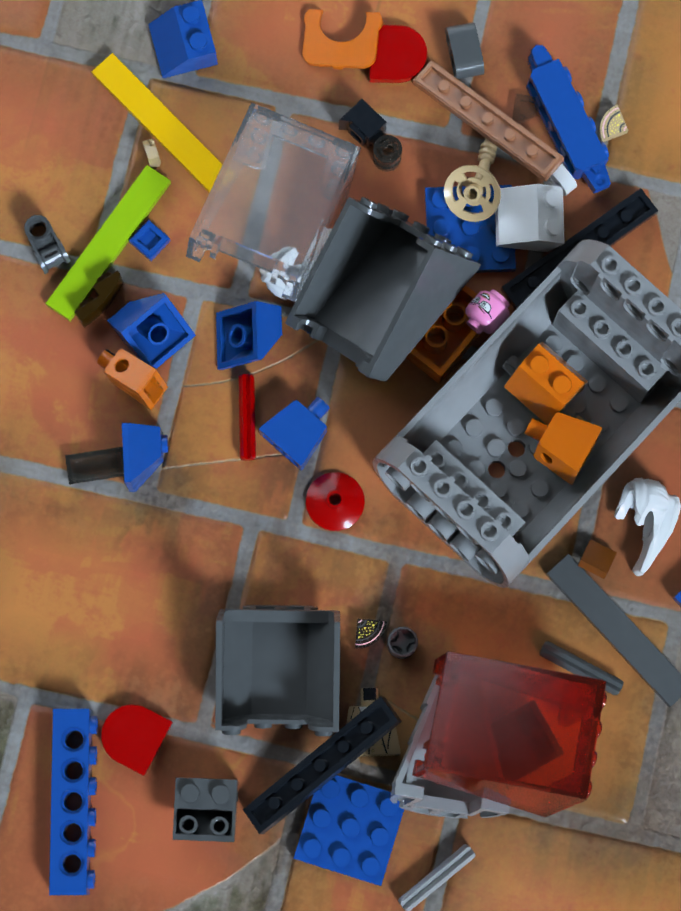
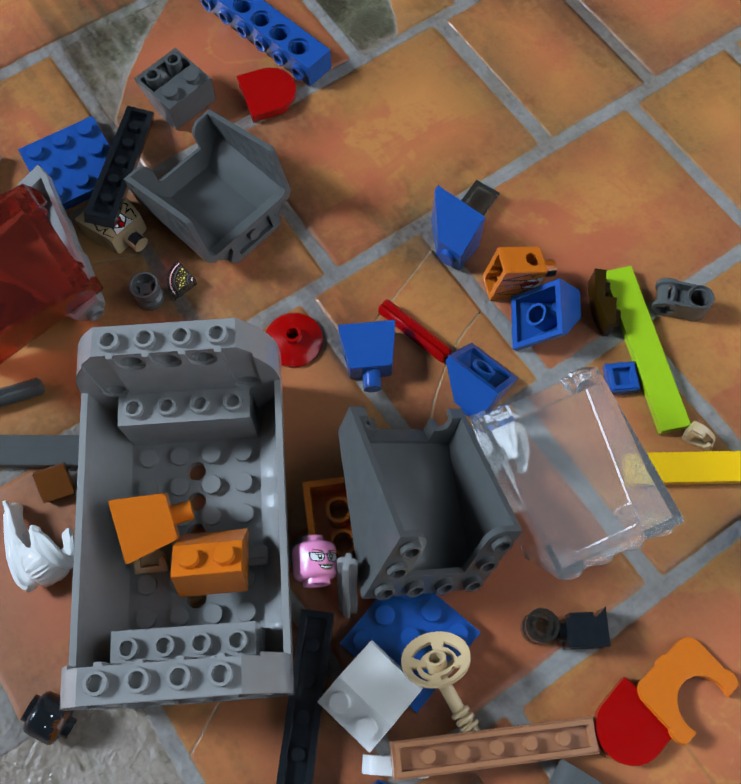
camera: 135 degrees right, 10 degrees down
none -> light grey axle [337,553,358,618]

